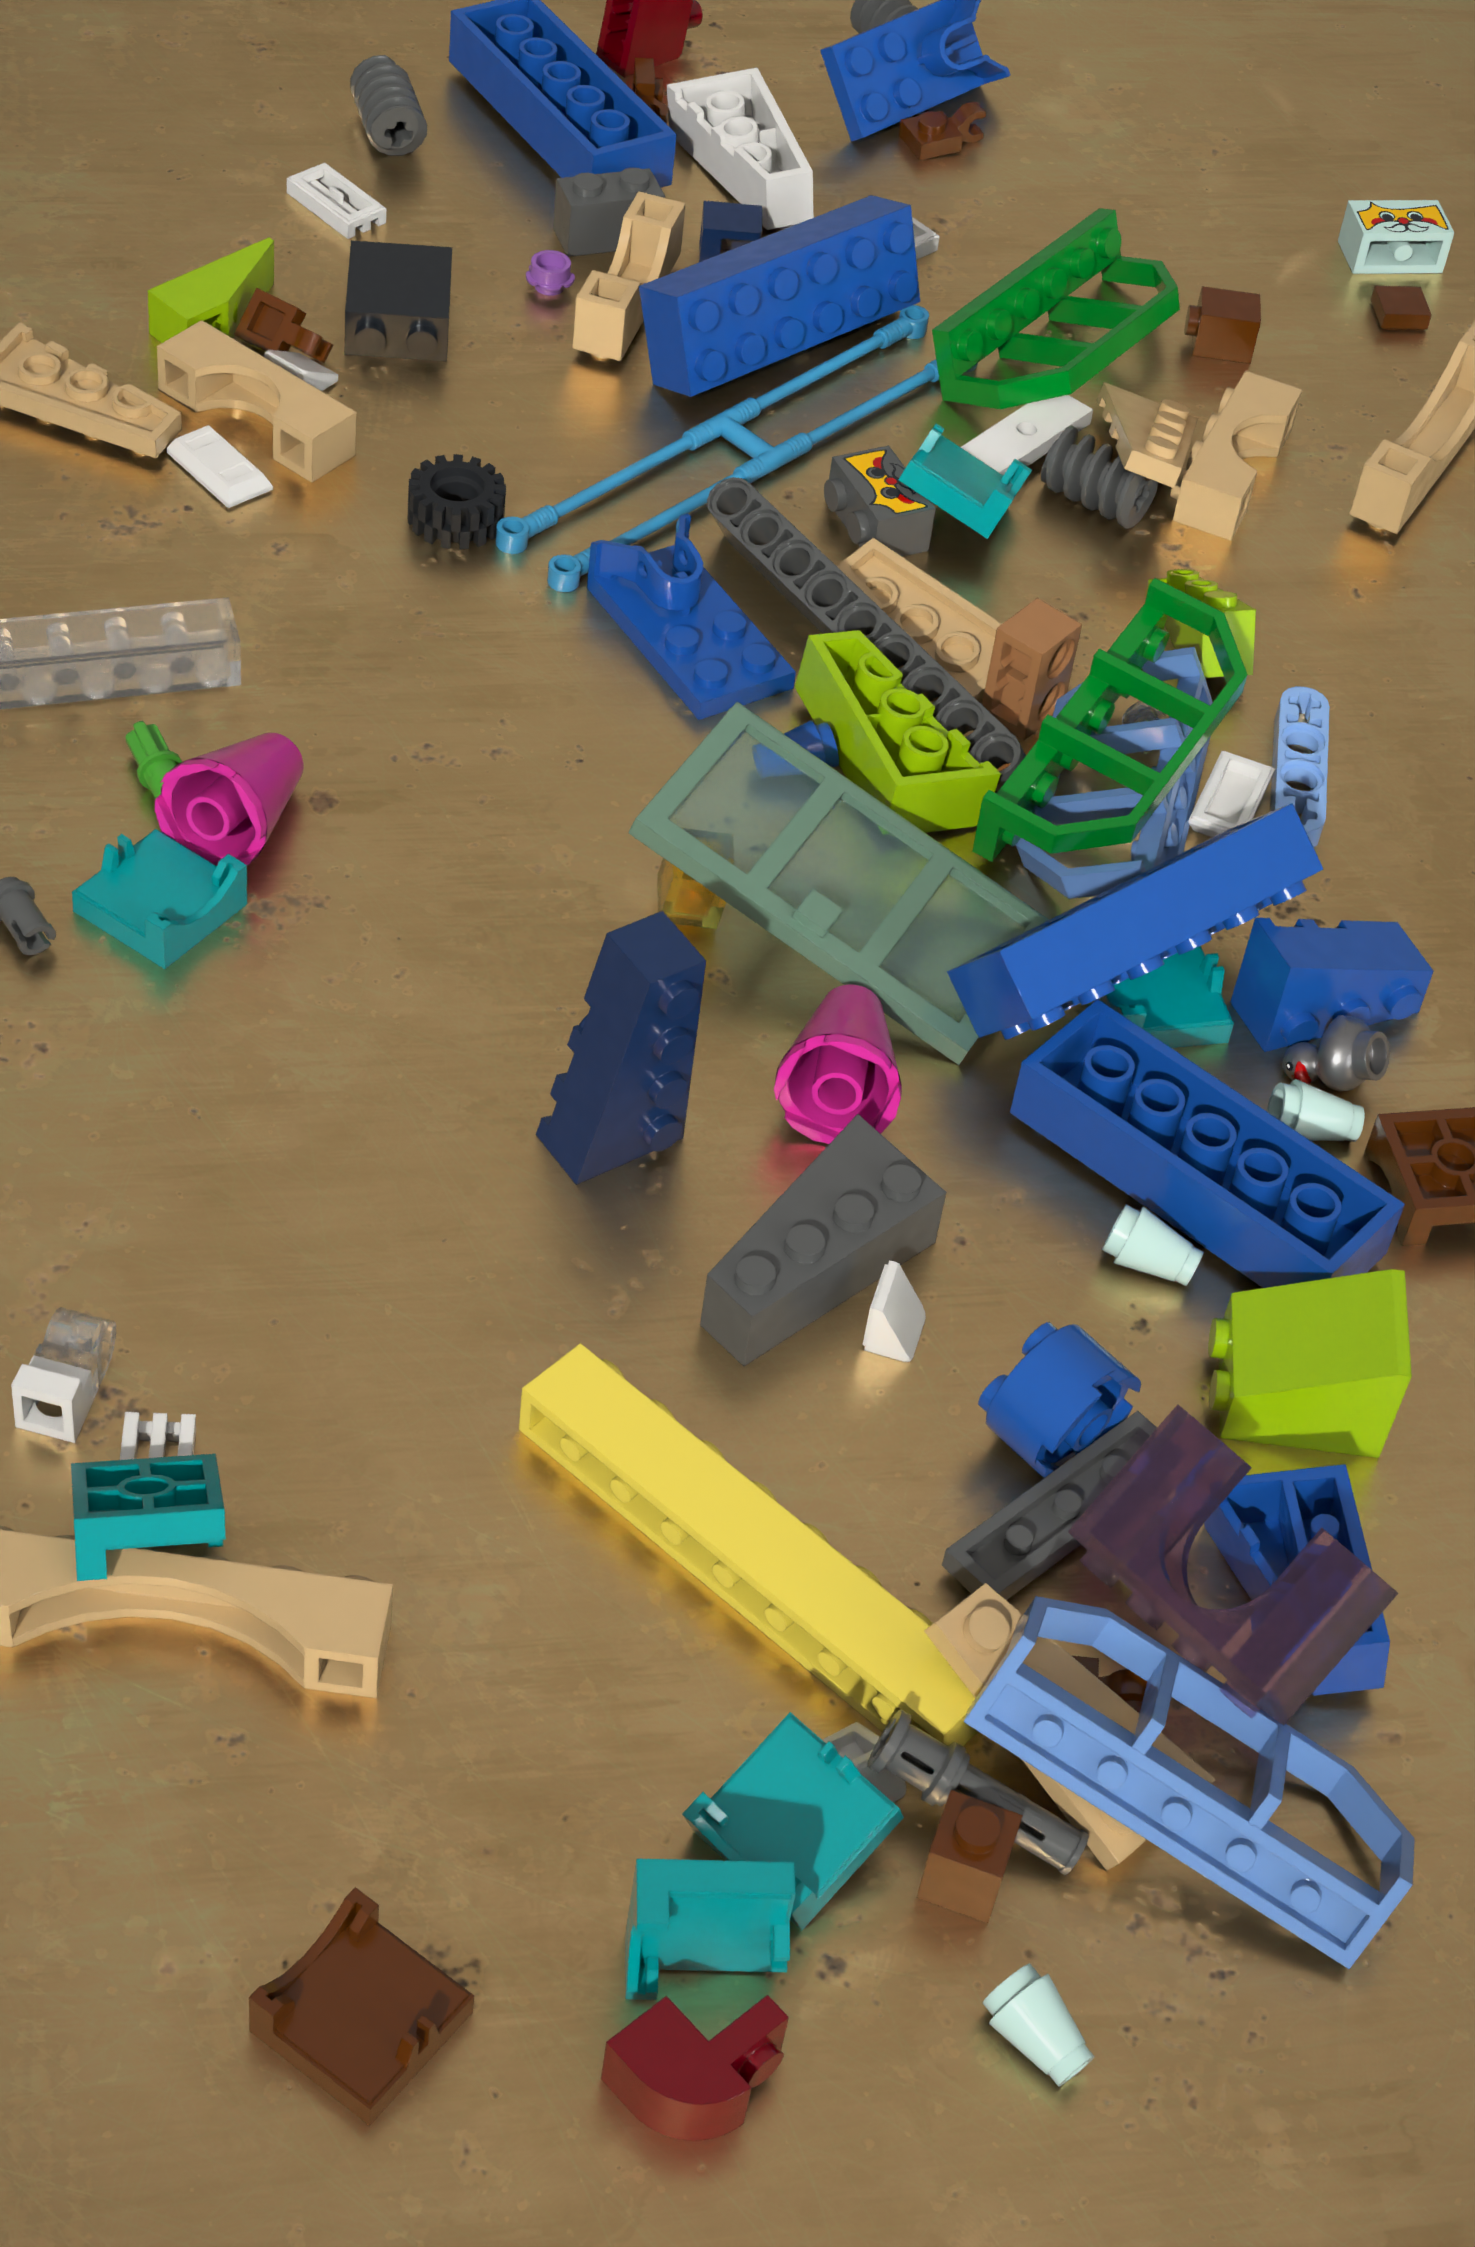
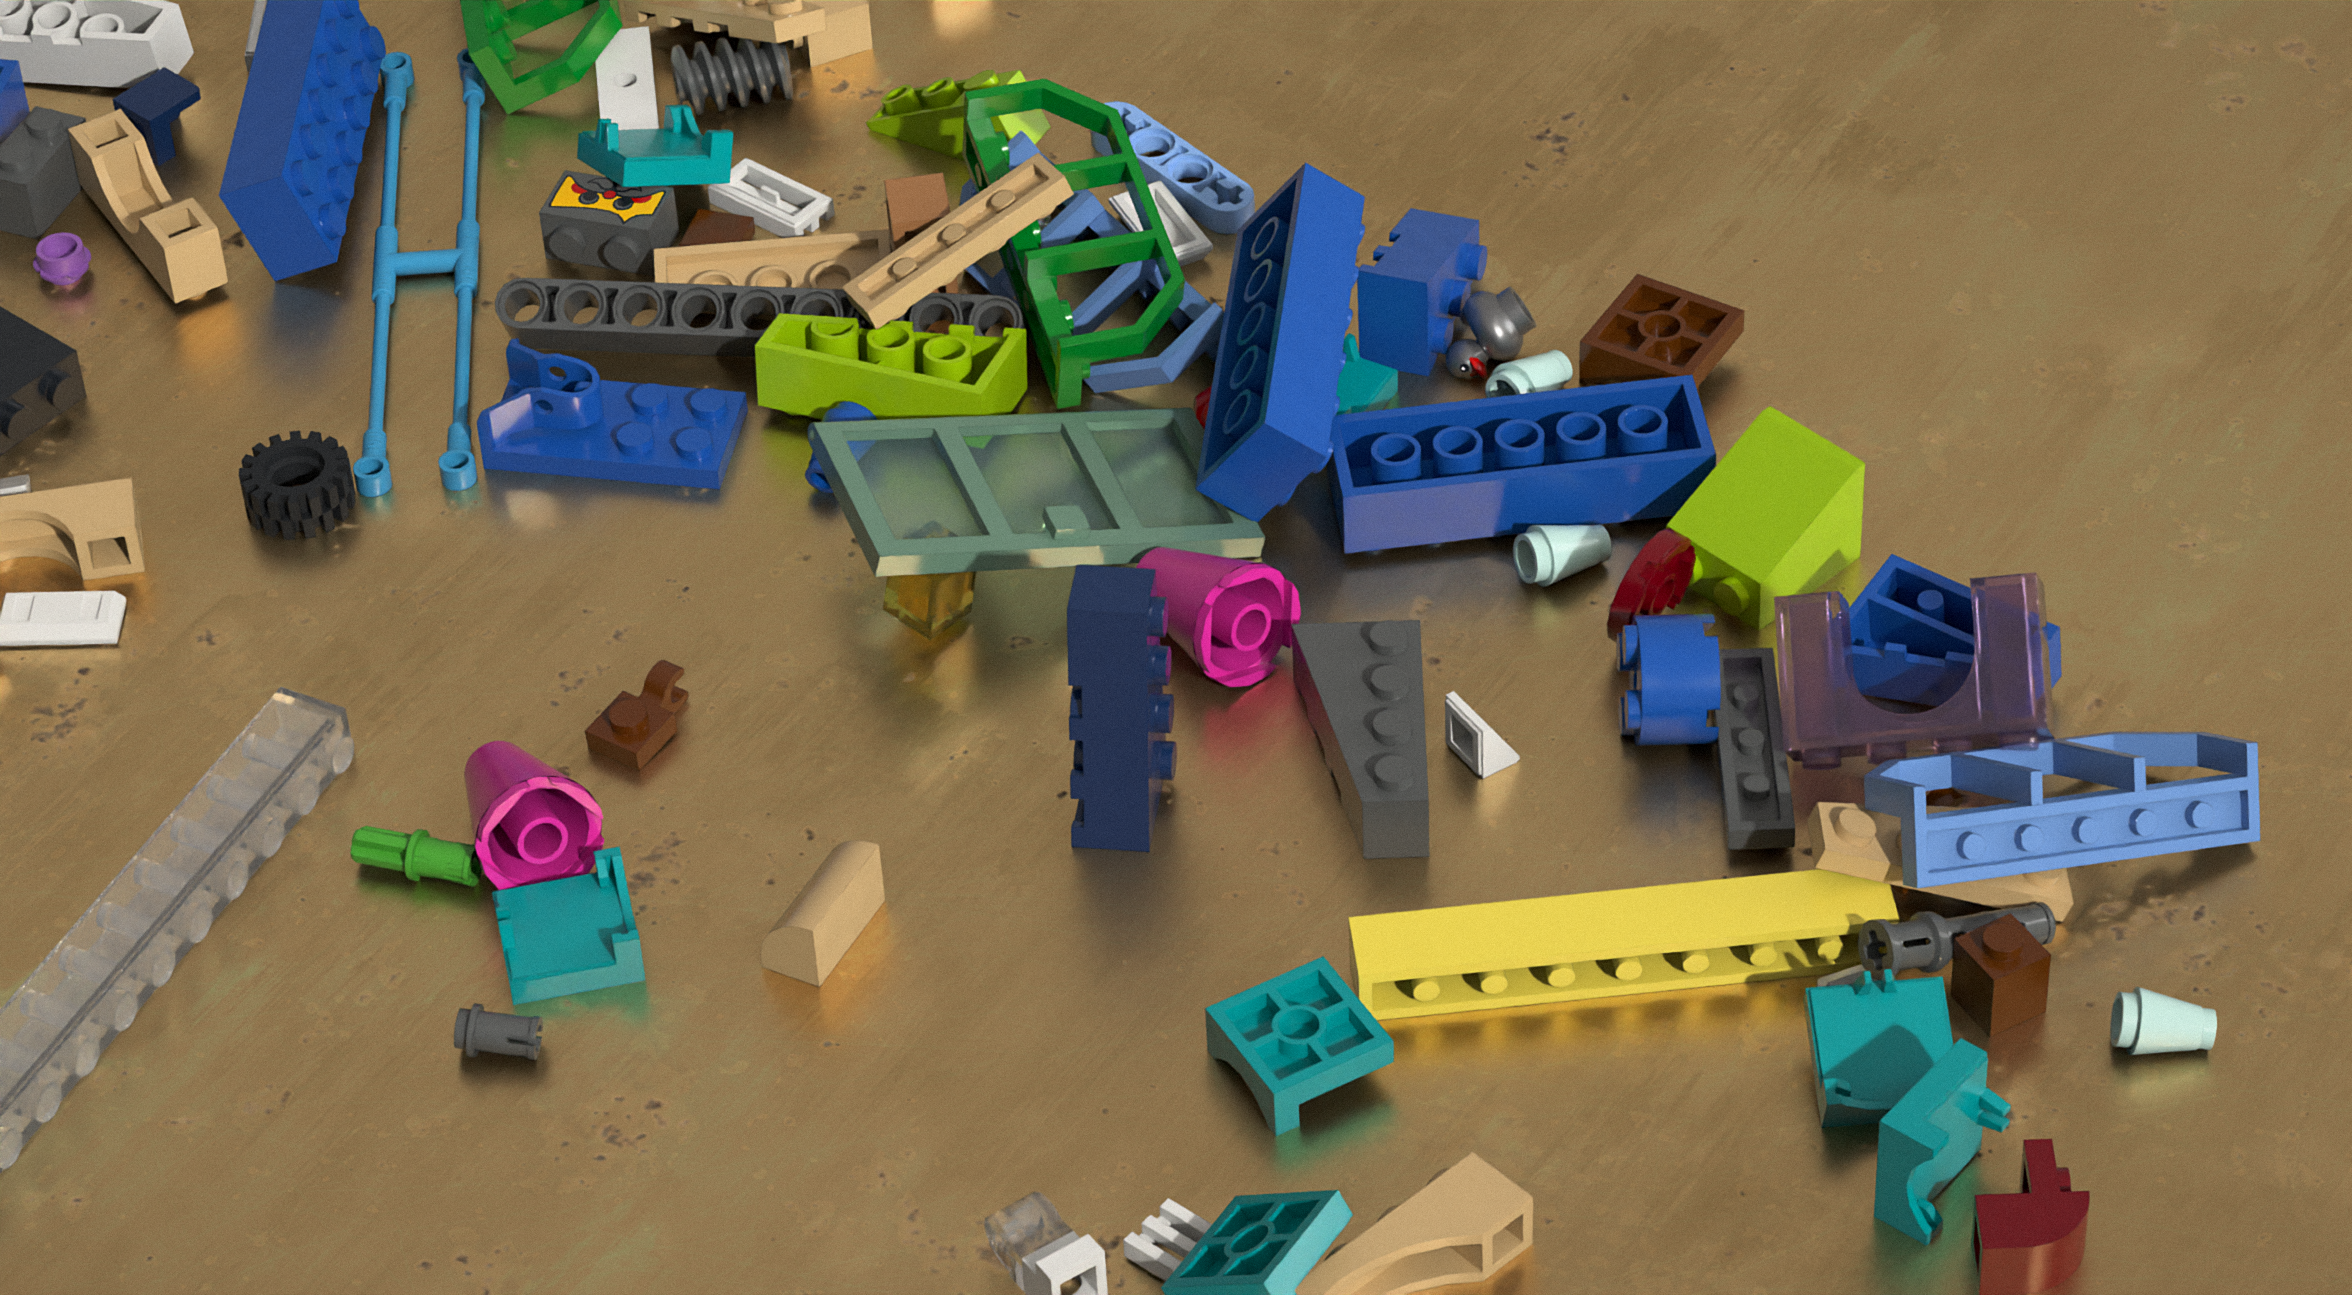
camera: 40 degrees left, 5 degrees down
none -> reddish brown plate [585,660,689,771]
none -> reddish brown tile [679,209,755,247]
none -> white tile [708,158,835,238]
none -> tan brick [760,840,885,987]
none -> tan plate [842,153,1074,330]
none -> teal piece [1205,956,1394,1136]
none -> dark red tile [1607,528,1696,643]

